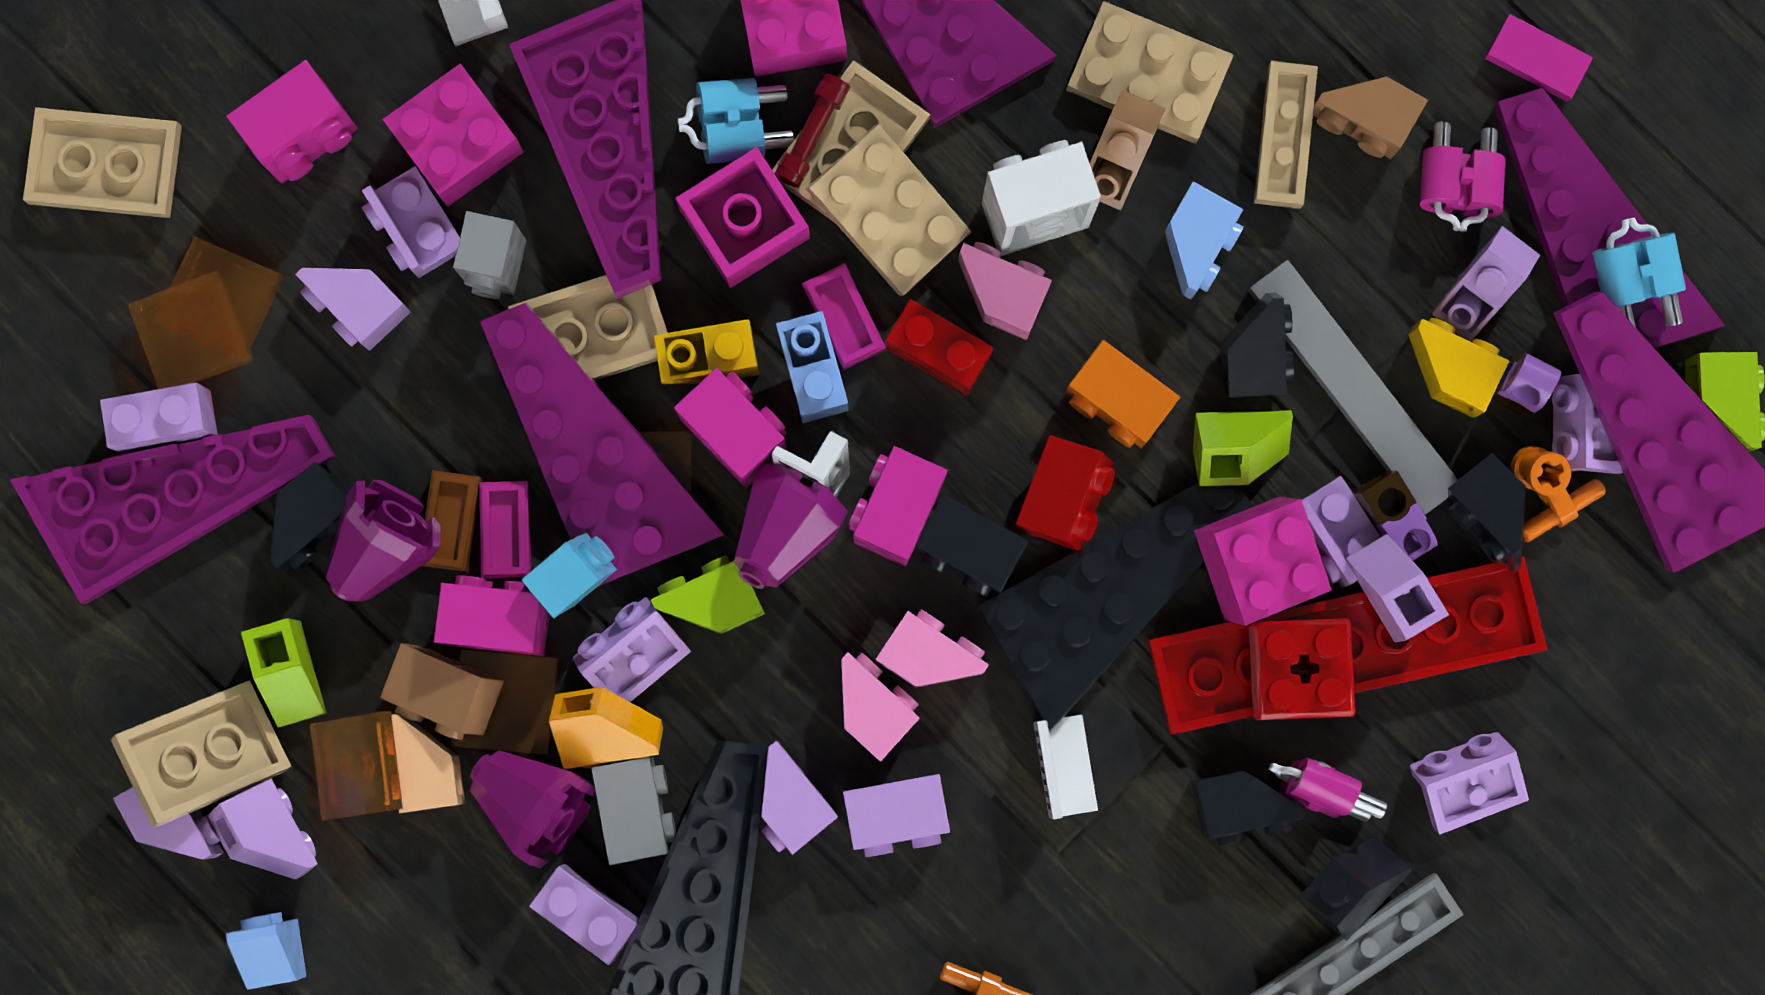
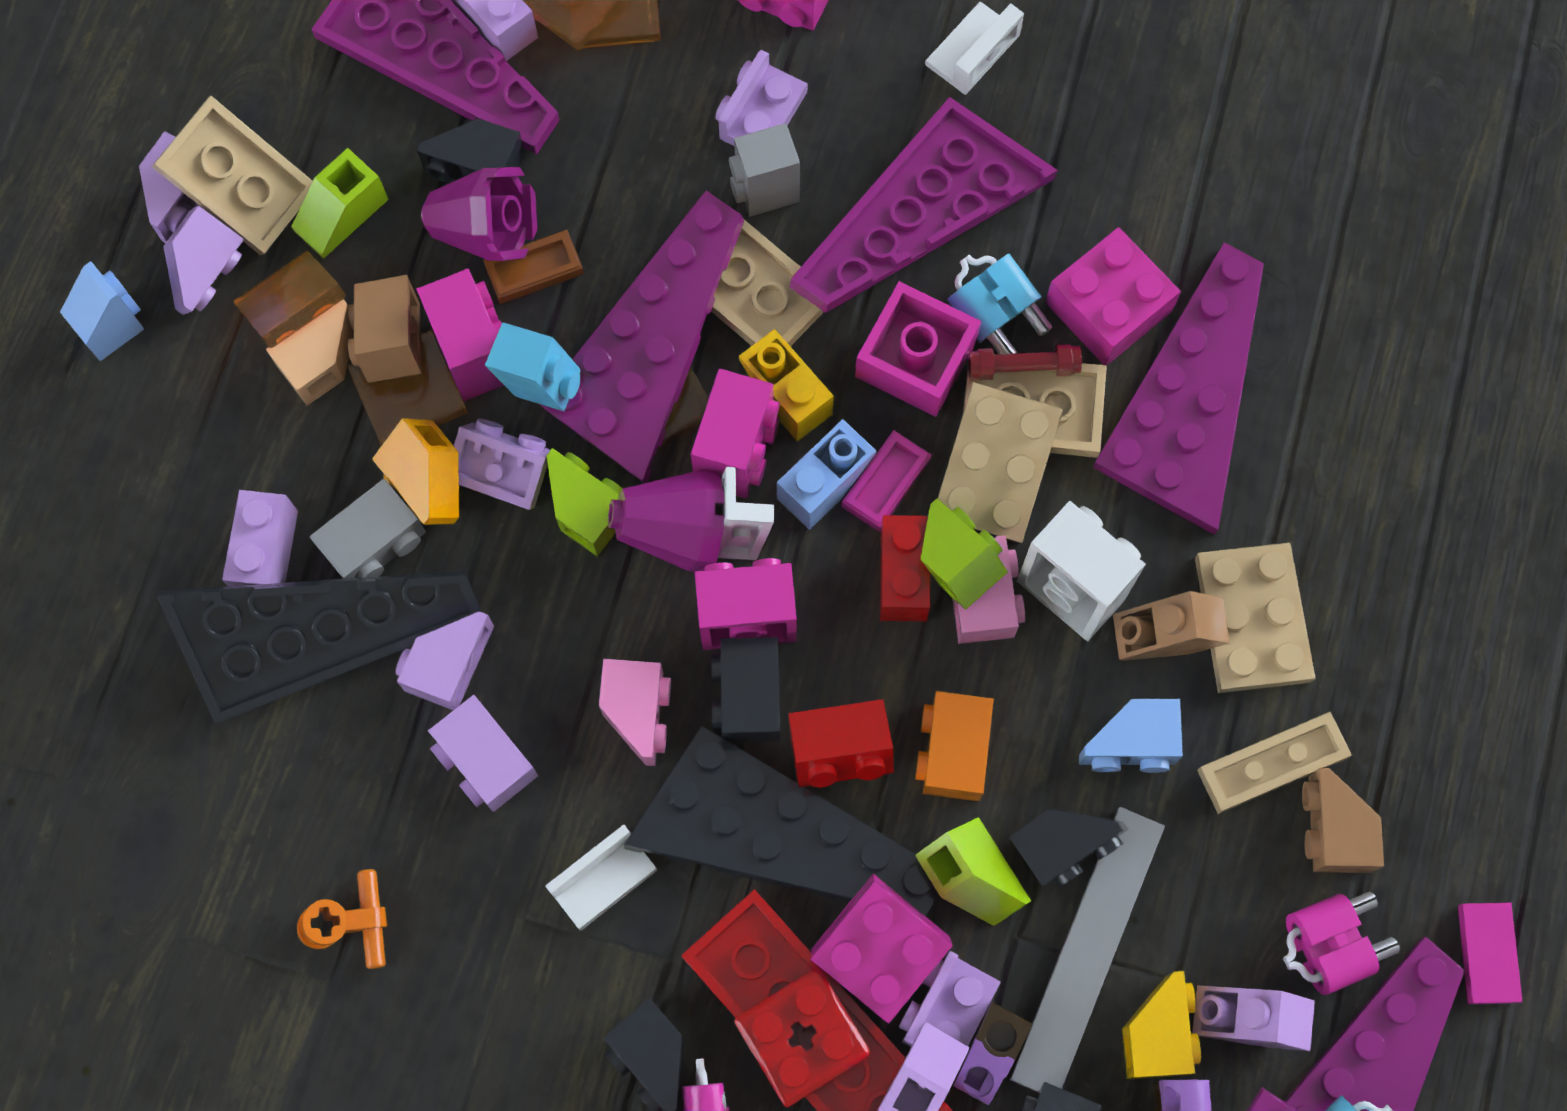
camera: 65 degrees right, 10 degrees down
lavender slope [295,268,411,351] -> none
dark pink brick [383,64,524,207] -> none
magenta cone [470,750,596,869] -> none
dark pink tile [479,481,531,579] -> none
bright pink slope [841,653,920,762] -> none
none -> lime slope [921,498,1008,610]

